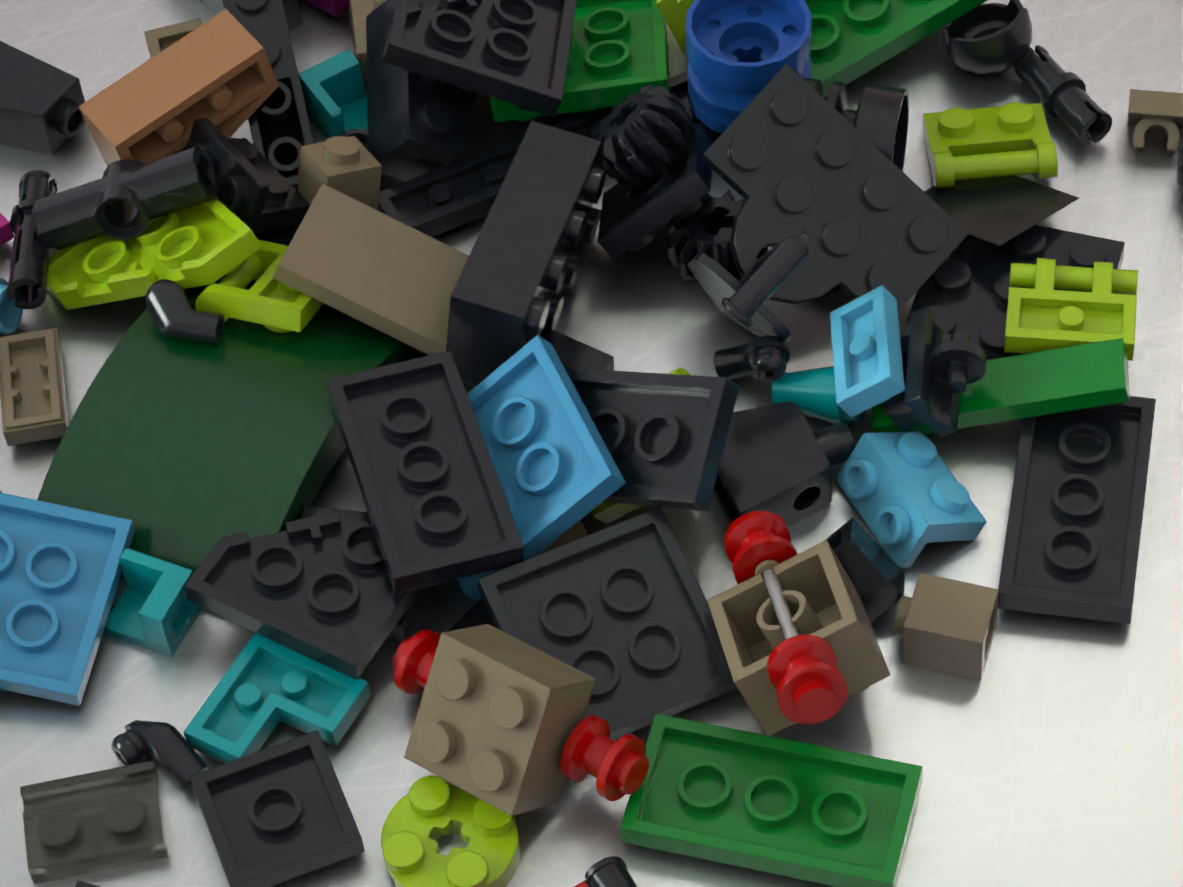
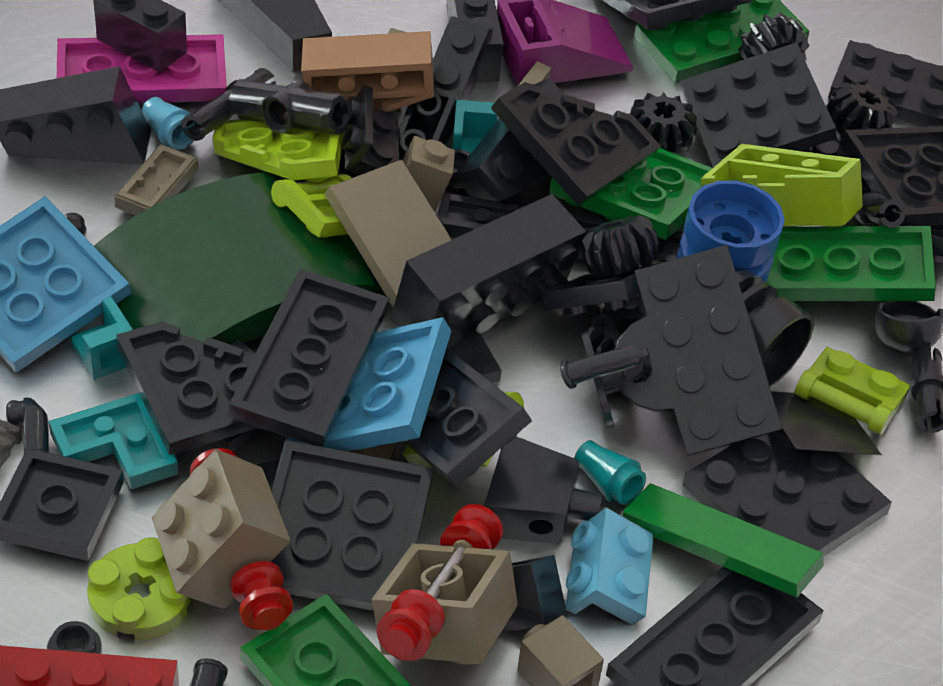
camera: 25 degrees right, 5 degrees down
black arm [145,279,225,345] -> none
black arm [714,335,790,381] -> none
medium azure plate [830,285,905,418] -> none
black hips [883,307,986,437] -> none
lime plate [1004,258,1138,361] -> none

